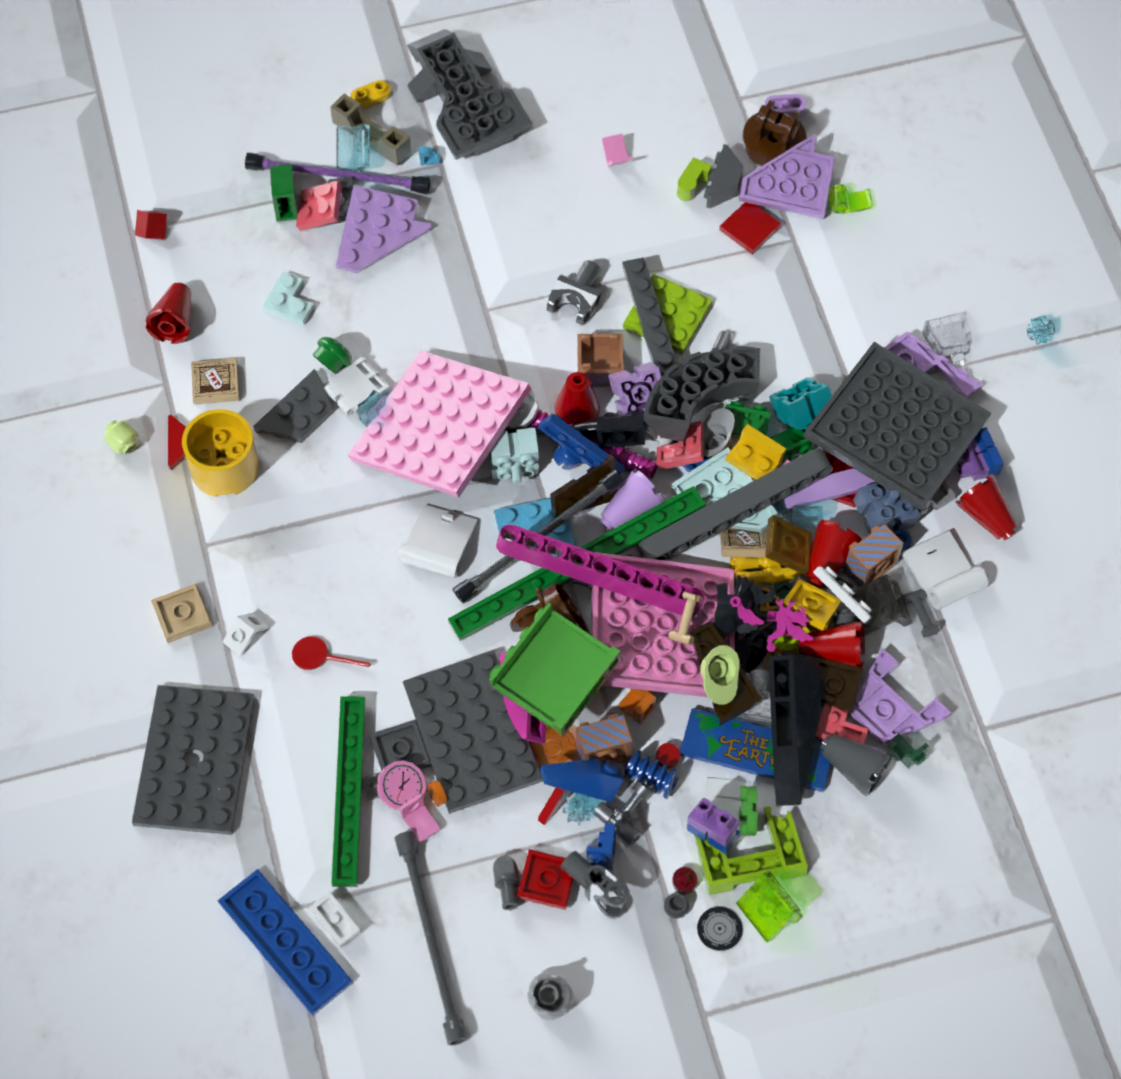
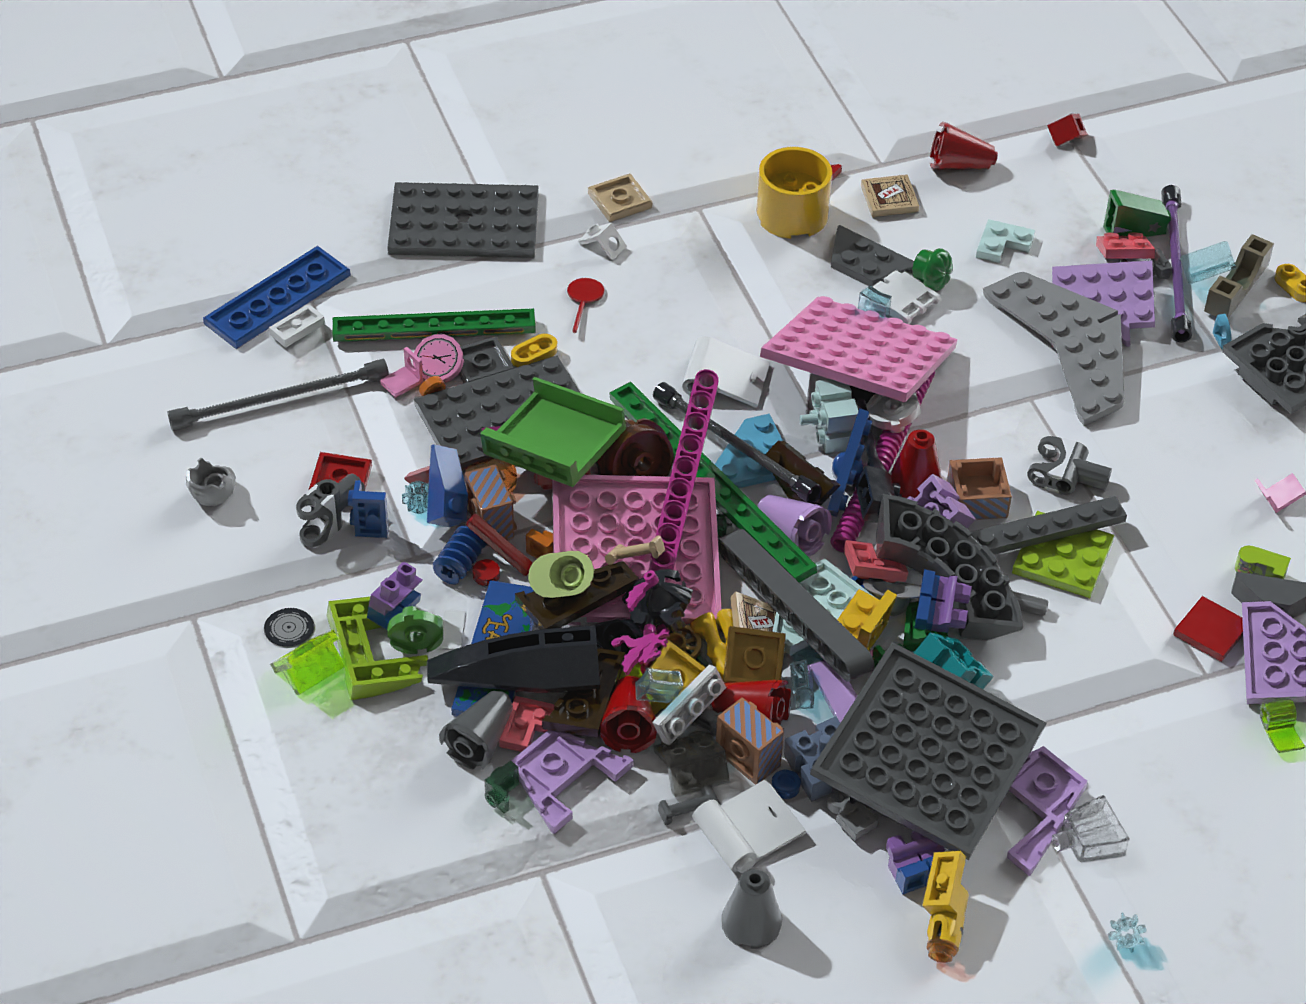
camera: 85 degrees right, 15 degrees down
yellowish green head [104,420,139,455] -> none
dark grey arm [493,856,520,910] -> none
flat silver bar [592,780,654,845] -> none
dark grey plate [664,893,689,919] -> none
dark red tile [672,867,698,894] -> none
red cone [955,474,1017,541] -> none
none -> red axle [466,514,533,576]
none -> yellow plate [511,334,557,368]
none -> clear light blue piece [635,668,684,703]
none -> dark grey cone [721,869,782,949]
none -> medium lavender hips [914,569,972,633]
none -> yellow plate [922,851,969,963]
none -> light grey wing [983,272,1124,426]

